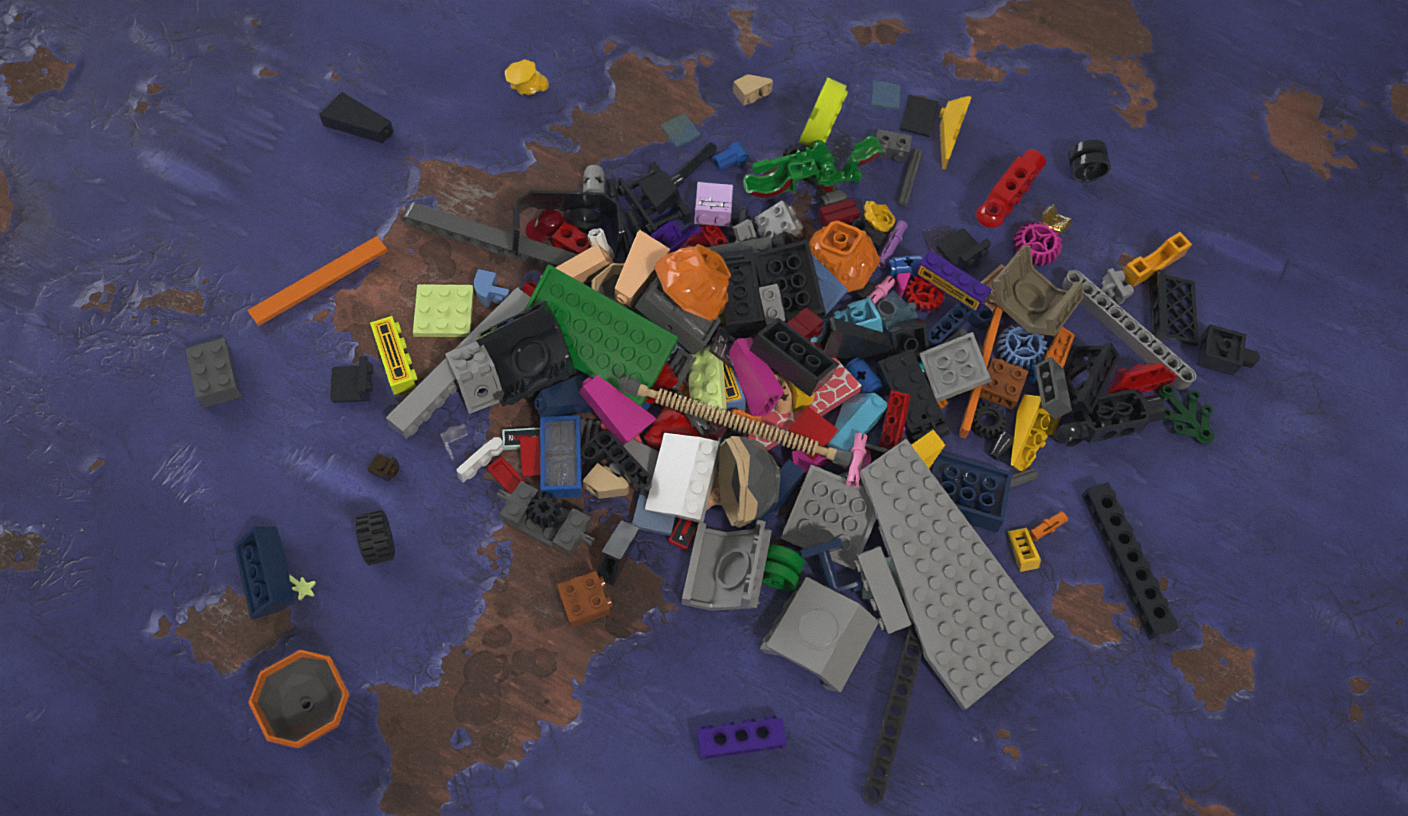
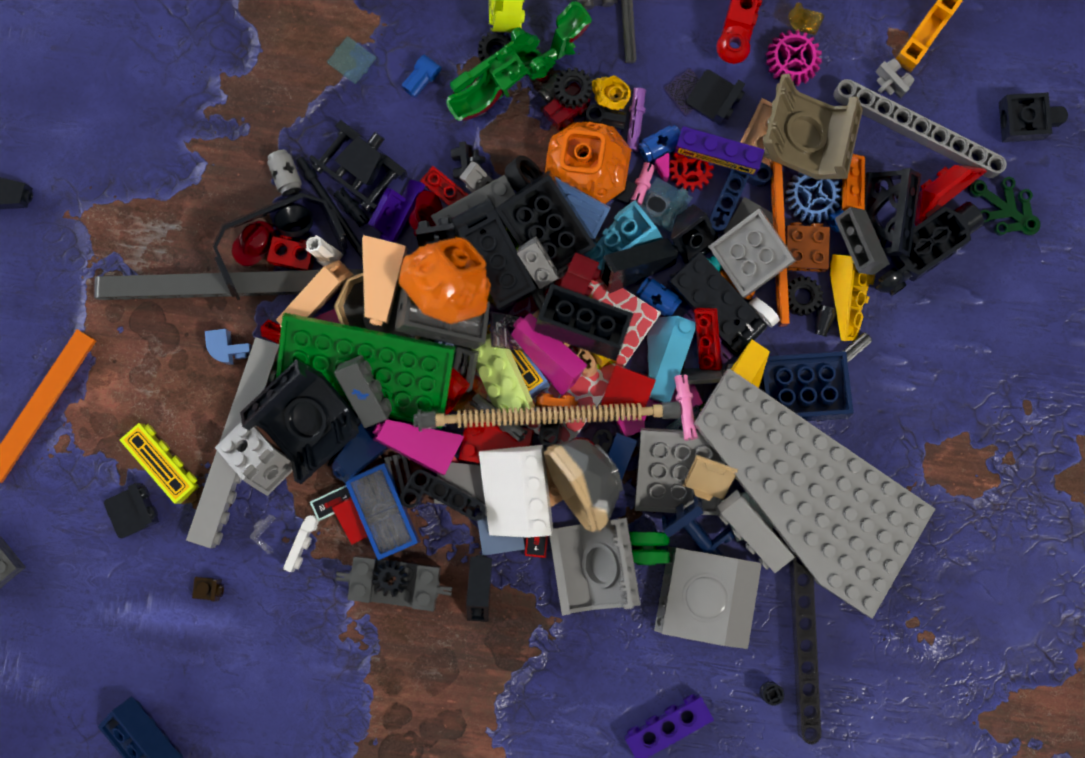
camera: 15 degrees left, 20 degrees up
yellowish green piece [289,574,316,601] -> none
black tyre [355,510,395,566] -> none
yellowish green plate [413,284,474,337] -> none
red tile [486,456,527,494] -> none
yellow piece [505,59,549,95] -> none
dark orange brick [557,571,613,628] -> none
tan slope [583,463,629,499] -> none
black axle [673,142,717,180] -> none
lavender brick [694,182,733,227] -> none
light grey bracket [754,200,804,239] -> none
yellow slope [1007,528,1041,572] -> none
orange pin [1029,511,1068,541] -> none
black brick [1081,482,1178,641] -> none
black fence [1149,269,1199,346] -> none
none -> dark grey brick [334,355,392,428]
none -> black tyre [554,67,592,109]
none -> tan piece [683,455,738,501]
none -> white beam [748,297,780,328]
none -> black wheel [759,681,784,706]

